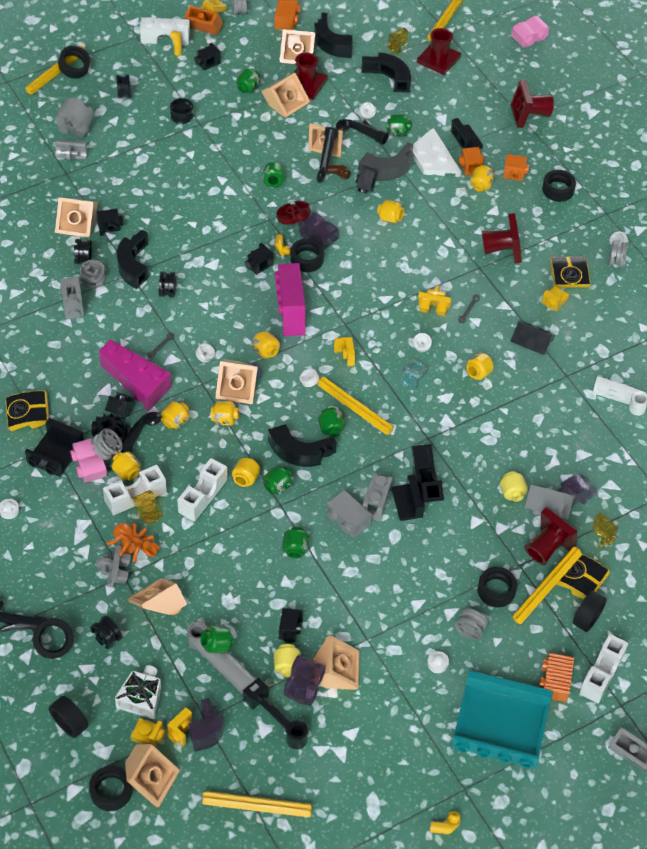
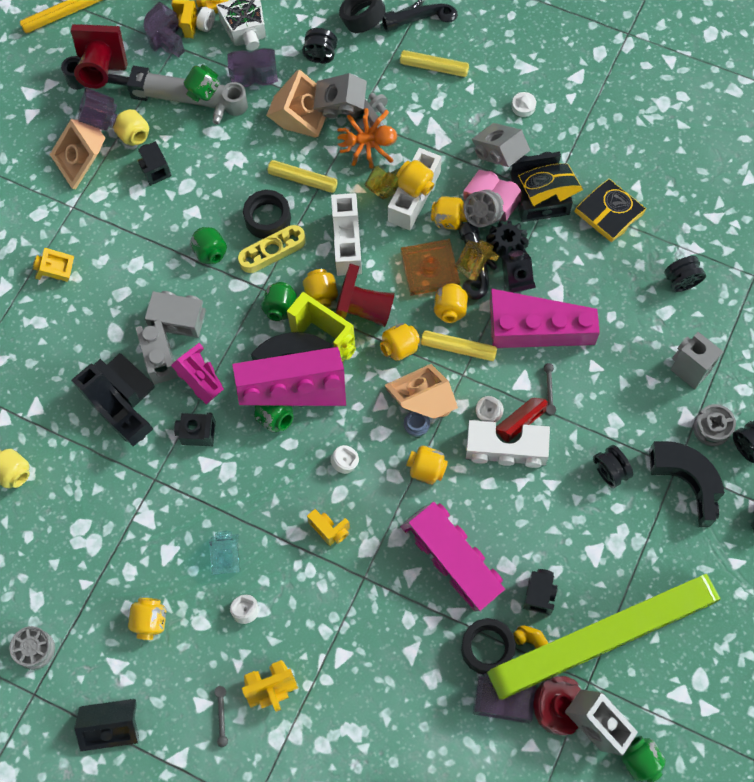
camera: 150 degrees right, 15 degrees up
yellow axle [318,377,394,435] -> none
none -> light grey wheel [10,626,55,670]
none -> yellow bracket [32,248,74,282]
none -> dark red plant [70,24,128,89]
none -> dark pink wing [171,343,224,405]
none -> black brick [174,413,216,446]
none -> white tile [196,7,215,32]
none -> clear purple brick [227,48,278,87]
none -> dark pink wedge [232,347,346,406]
none -> light yellow beam [238,225,306,273]
none -> black tyre [243,189,291,239]
none -> light yellow axle [268,160,338,193]
none -> neon yellow panel [287,292,356,362]
none -> light grey brick [313,73,367,118]
none -> dark red plant [335,264,395,328]
none -> yellow head [396,160,435,198]
none -> light yellow axle [400,50,469,77]
none -> clear orange plate [401,239,460,296]
none -> light yellow axle [421,330,497,361]
none -> clear yellow bracket [454,240,499,281]
none -> white arch [466,420,550,468]
none -> light grey brick [472,123,530,167]
none -> lime beam [487,574,721,700]
none -> red slope [496,397,548,443]
none -> slope [519,164,583,206]
none -> light grey brick [565,689,638,756]
none -> black wheel [664,256,706,292]

